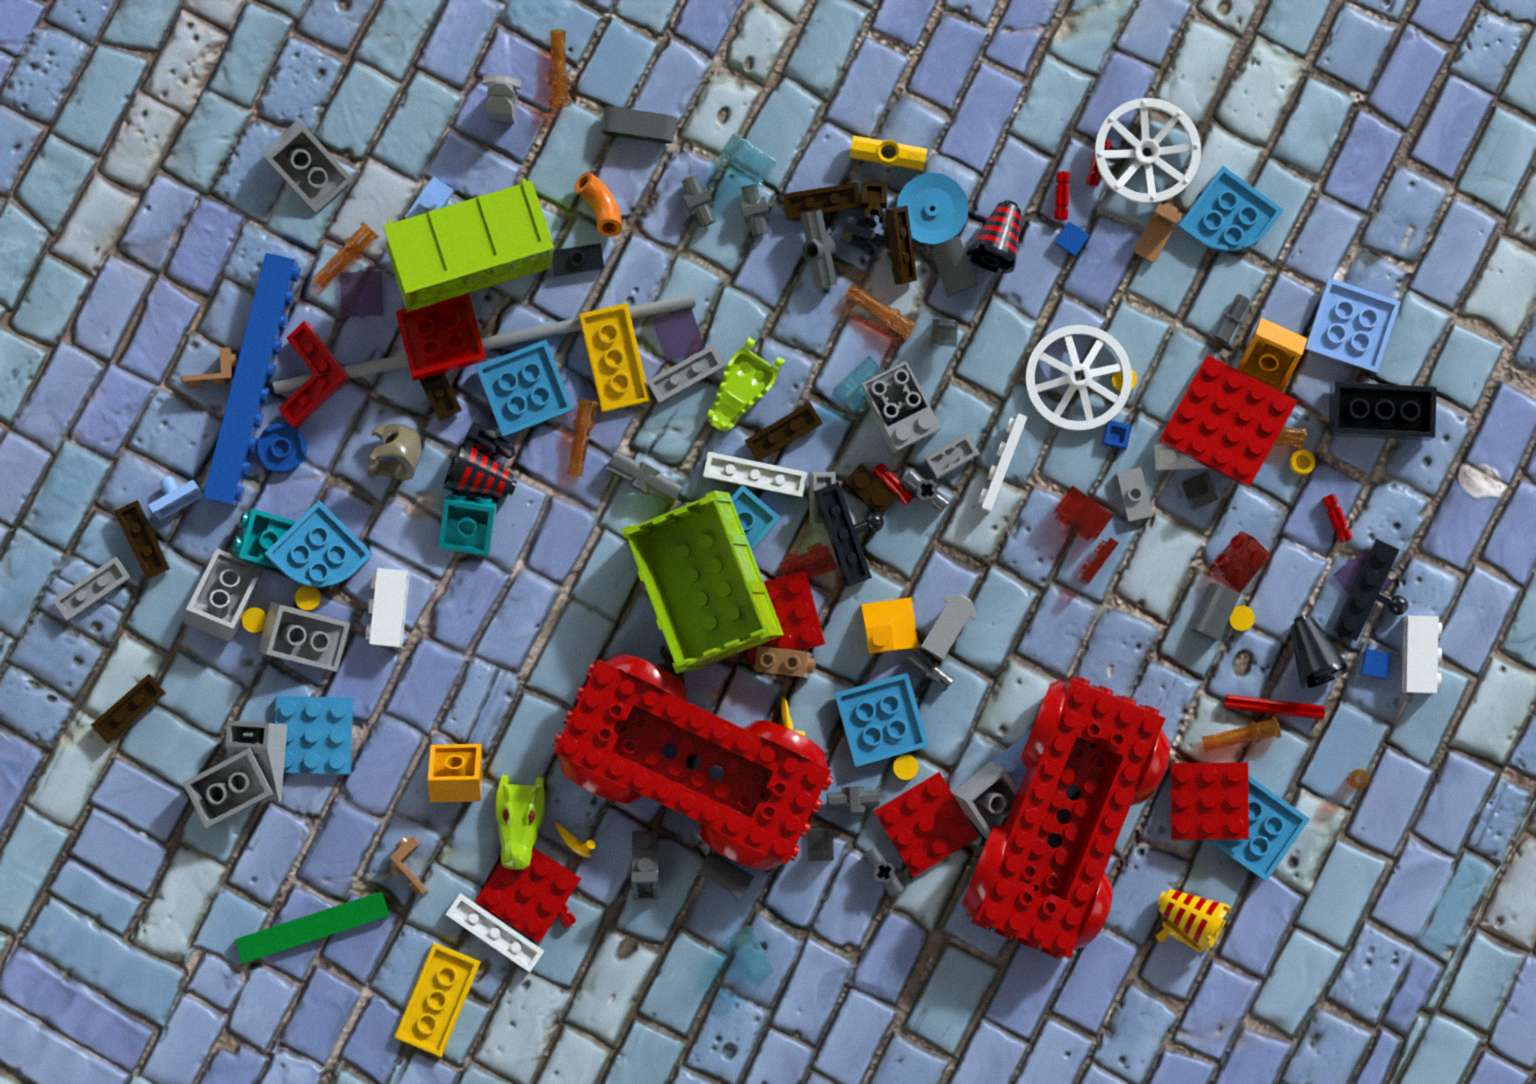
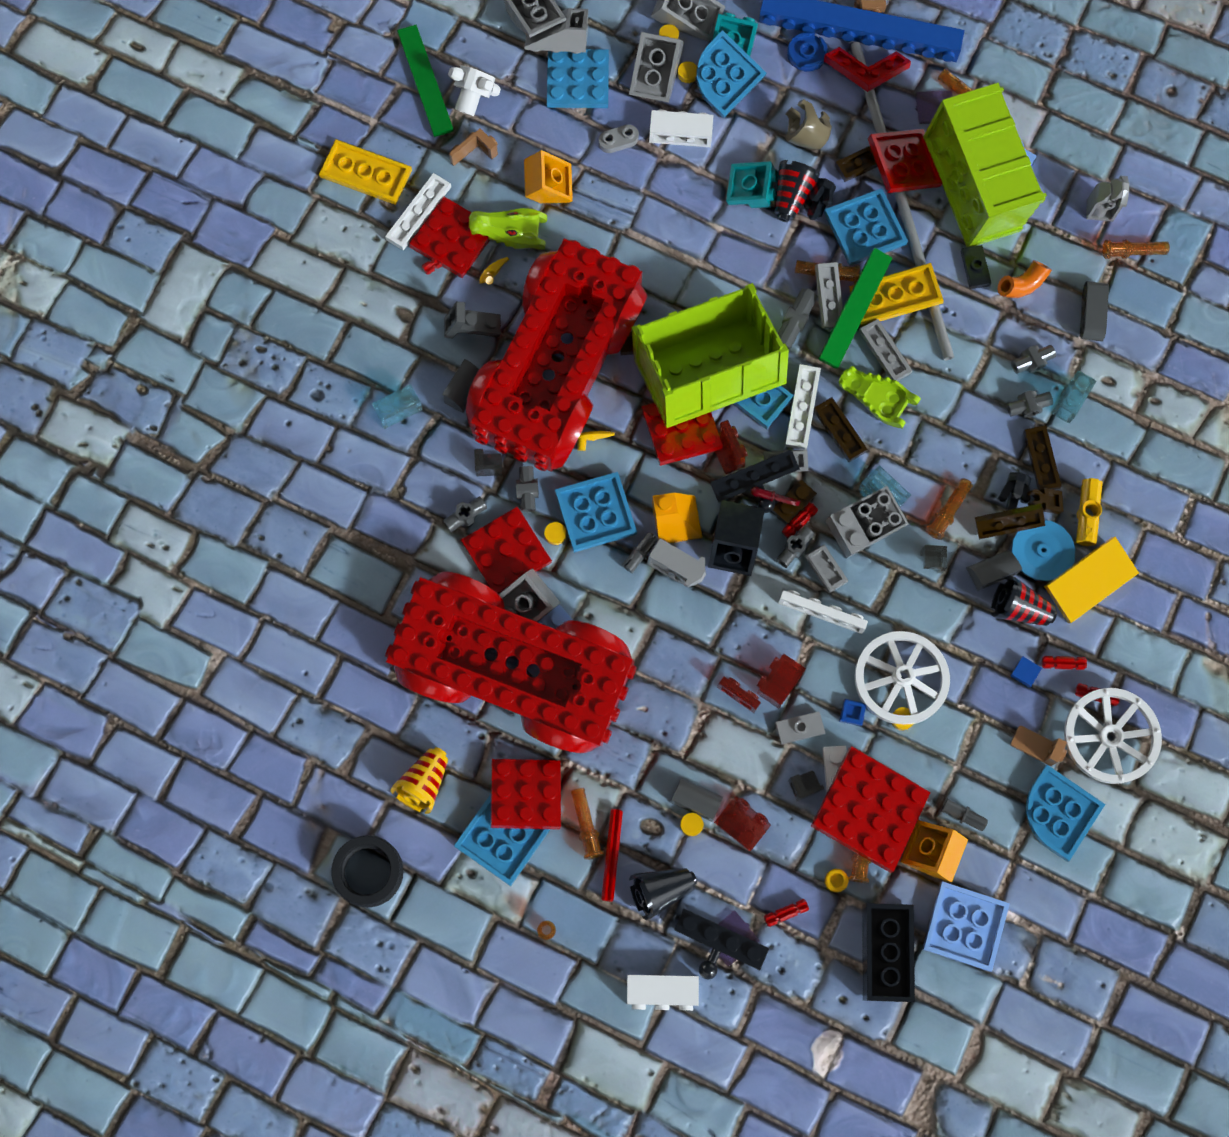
camera: 90 degrees right, 10 degrees down
light grey slope [261,119,353,213] -> none
clear purple piece [652,307,705,363] -> none
medium nougat bracket [755,646,816,679] -> none
dark grey piece [800,210,837,288] -> none
yellow bar [1155,921,1203,952] -> none
blue tile [1361,649,1392,679] -> none
none -> black tyre [331,835,404,908]
none -> white piece [448,65,501,116]
none -> light grey plate [599,125,639,153]
none -> black slope [708,500,765,576]
none -> dark red piece [751,487,800,506]
none -> light grey plate [815,262,843,329]
none -> green tile [818,248,893,369]
none -> yellow tile [1044,536,1139,623]

